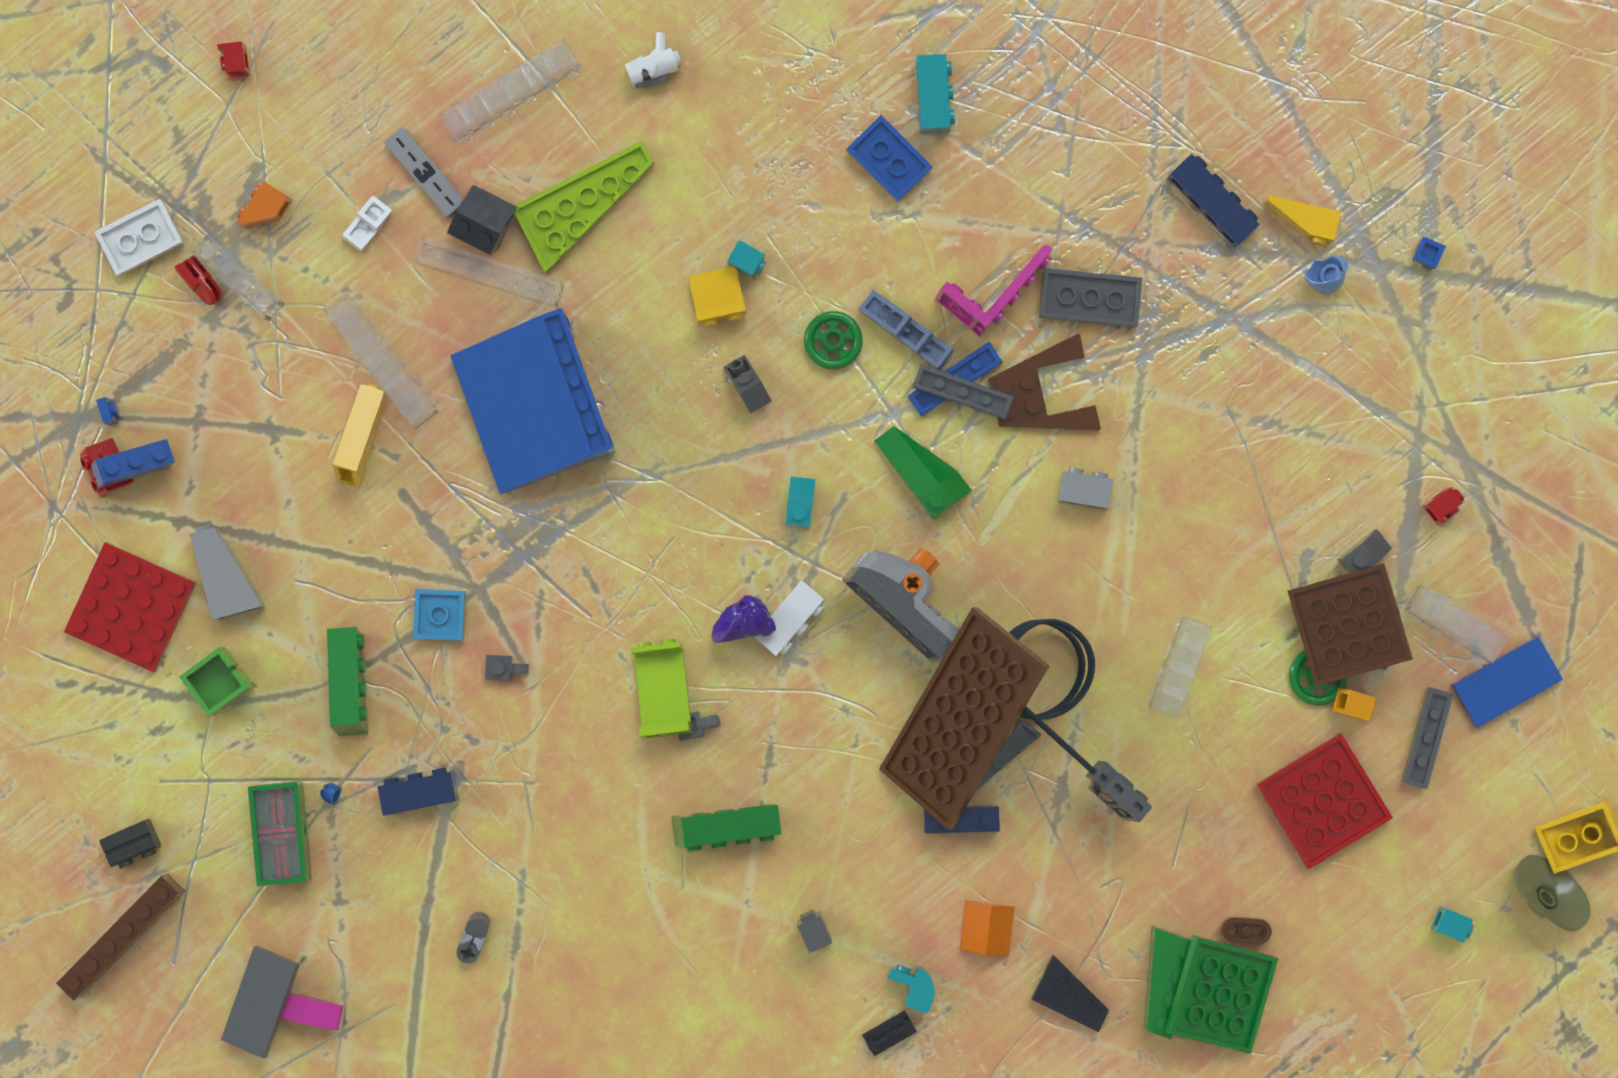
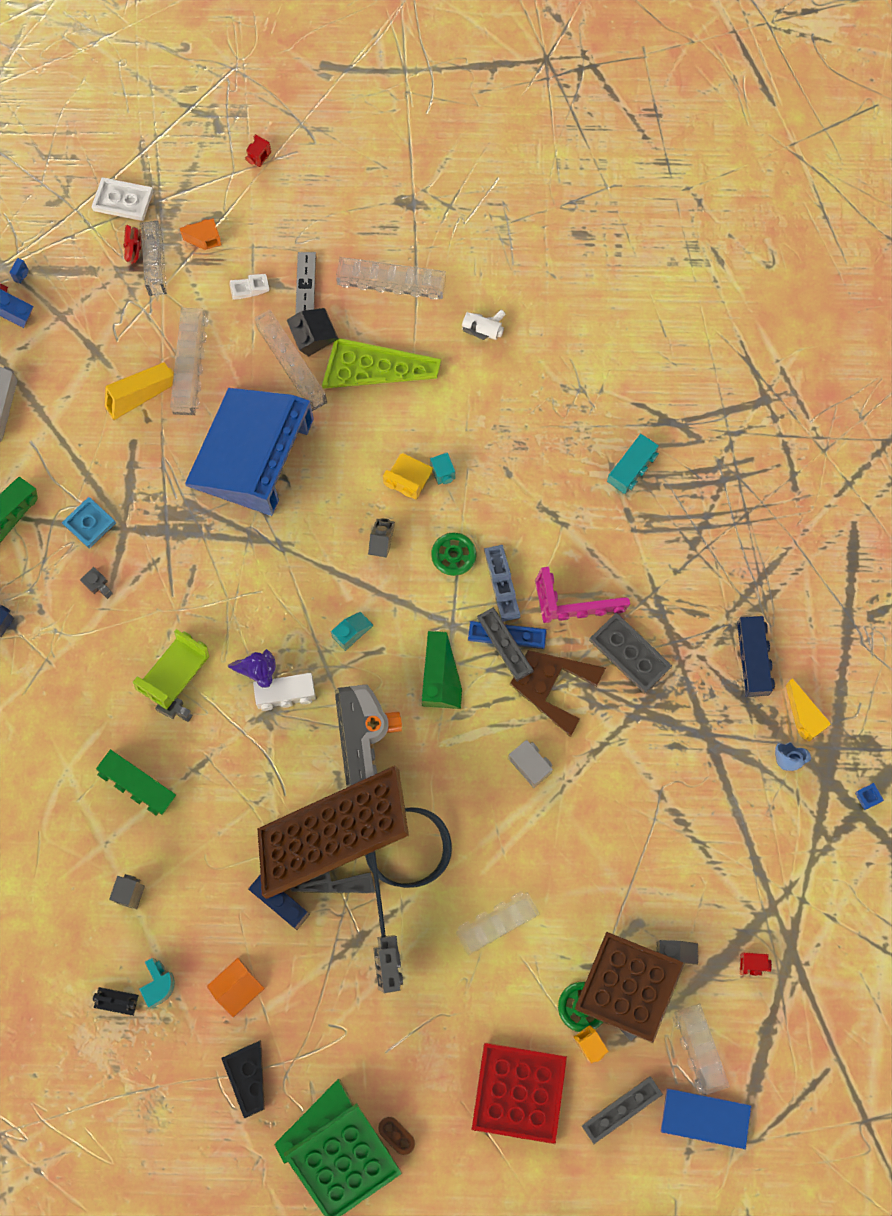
camera: 40 degrees right, 15 degrees down
blue plate [846,115,933,202] -> none

